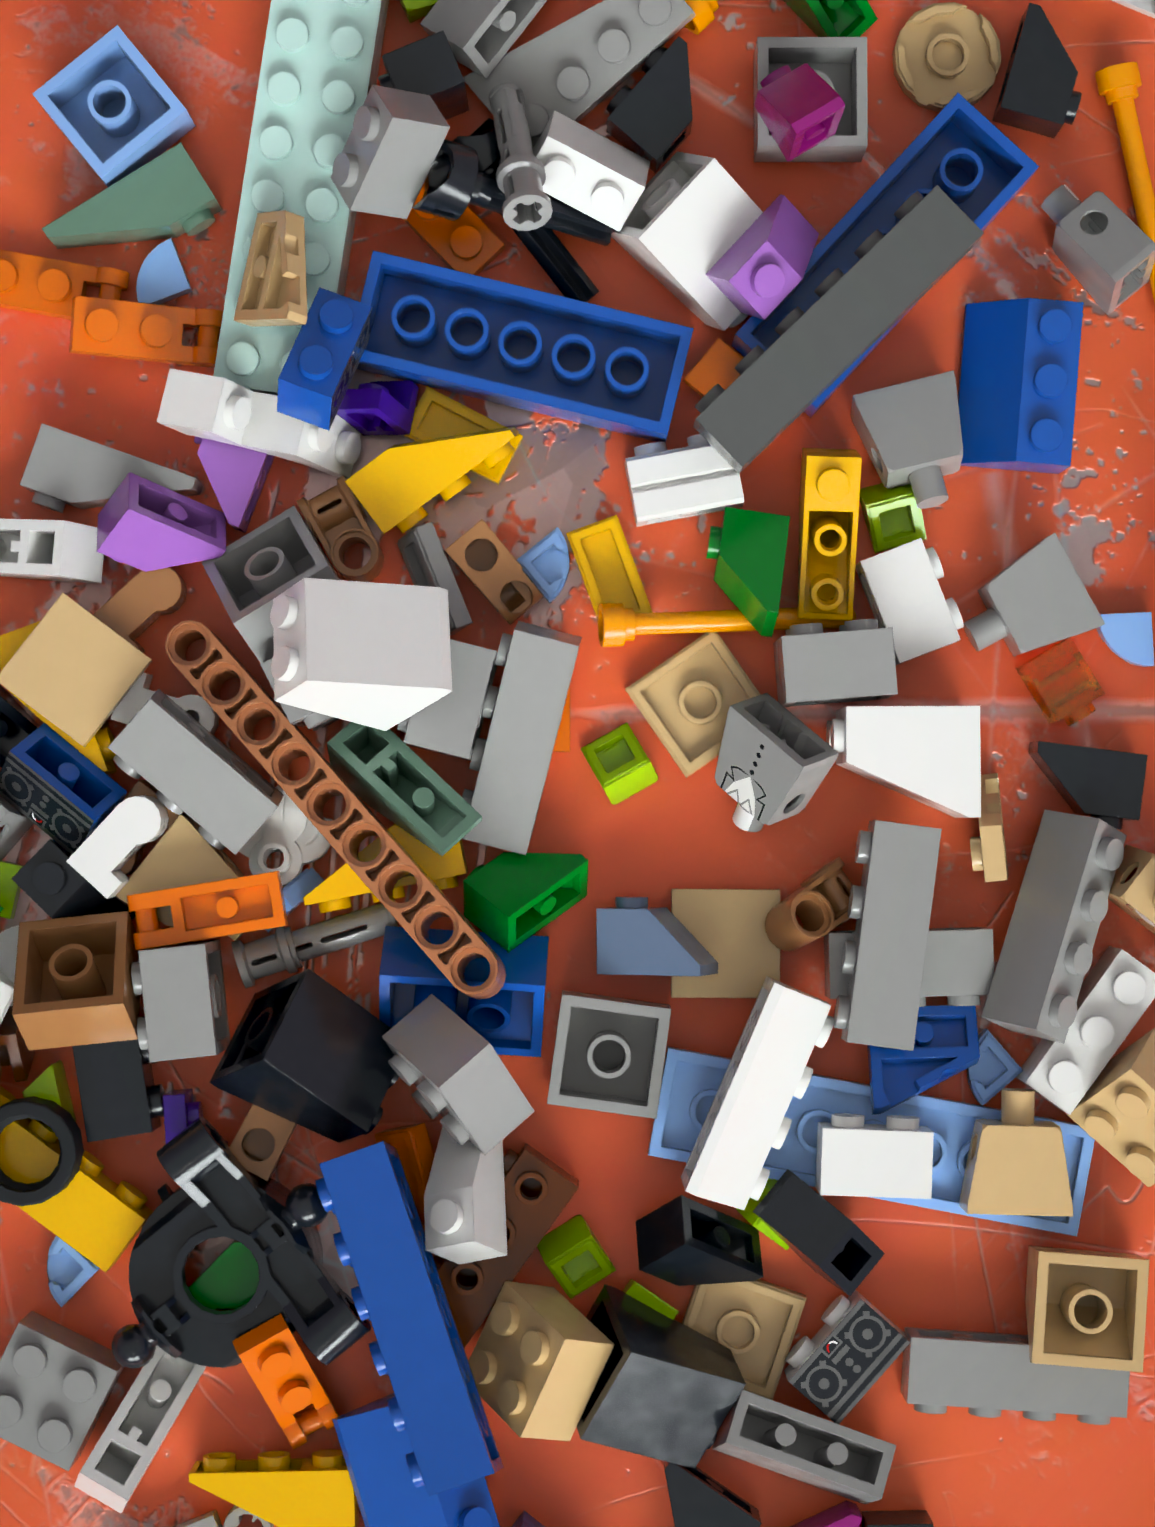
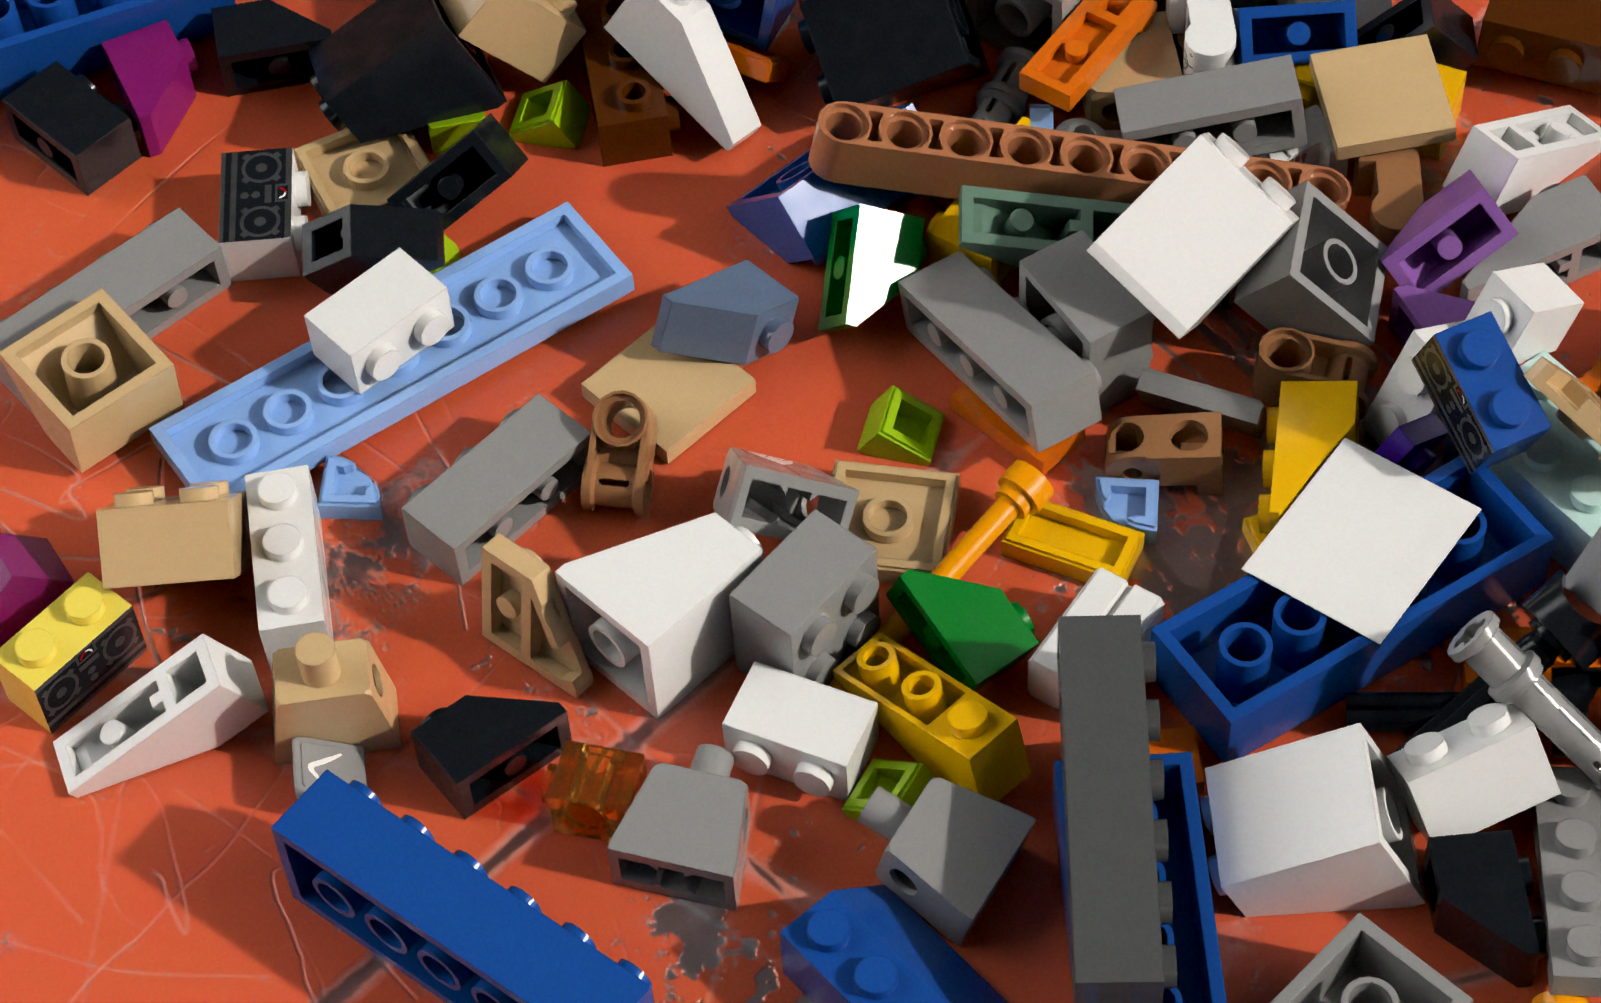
camera: 135 degrees right, 35 degrees down
light grey brick [382,994,535,1155] -> none
light grey brick [547,990,671,1119] -> none
white slope [681,976,834,1210] -> none
medium lavender slope [706,194,819,320] -> none
light grey brick [712,1390,897,1504] -> none
magenta slope [754,63,846,162] -> none
light grey brick [834,820,942,1051] -> none
blue wing [867,1005,980,1115] -> none
tan torso [959,1088,1073,1217] -> none
light grey brick [981,809,1127,1044] -> none
light blue tile [1096,612,1154,667] -> none
none -> white sticker [1241,438,1482,644]

